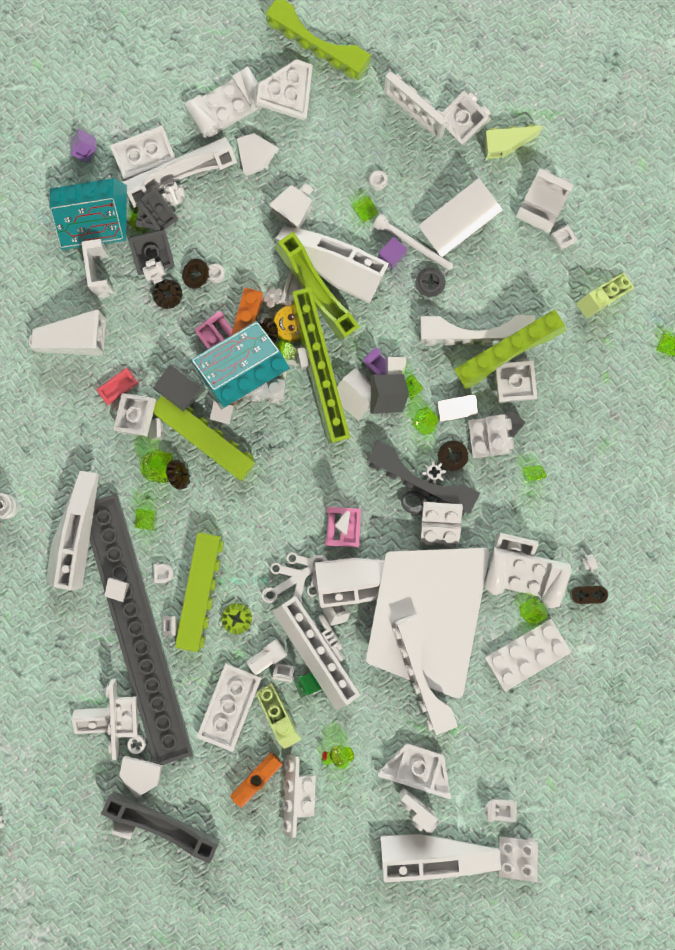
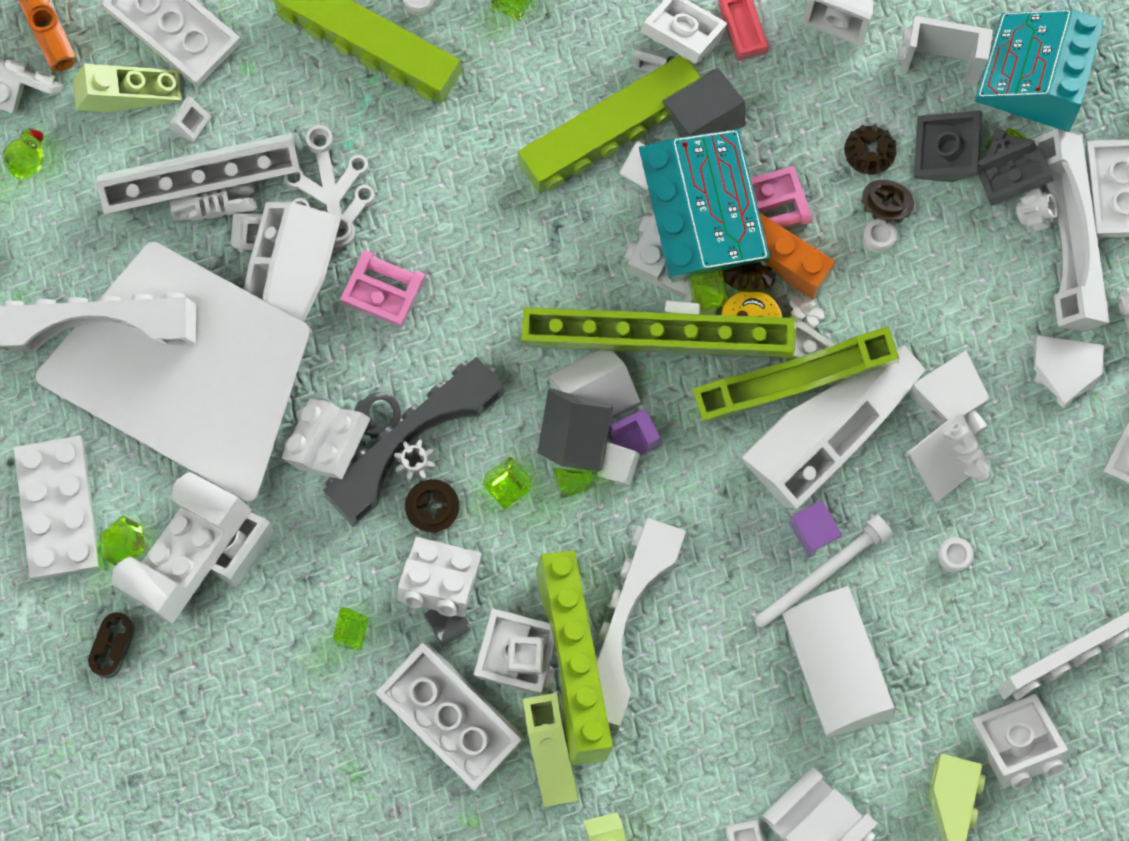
camera: 110 degrees right, 10 degrees down
clear neon green hair [139,449,173,484] -> none
white gear [142,259,166,284] -> none
dark brown gear [166,459,191,490] -> none
lime gear [221,603,252,634] -> none
white piece [247,639,288,675] -> none
green bracket [294,672,322,698] -> none
white slope [335,511,350,536] -> none
clear neon green slope [351,195,378,223] -> none
dark grey gear [415,267,446,298] -> none
white slope [437,394,478,422] -> none
white plate [582,554,598,572] -> none
none -> white slope [375,642,527,791]
none -> white tile [507,636,544,675]
none -> yellowish green slope [523,693,579,807]
none -> white hinge [907,411,989,503]

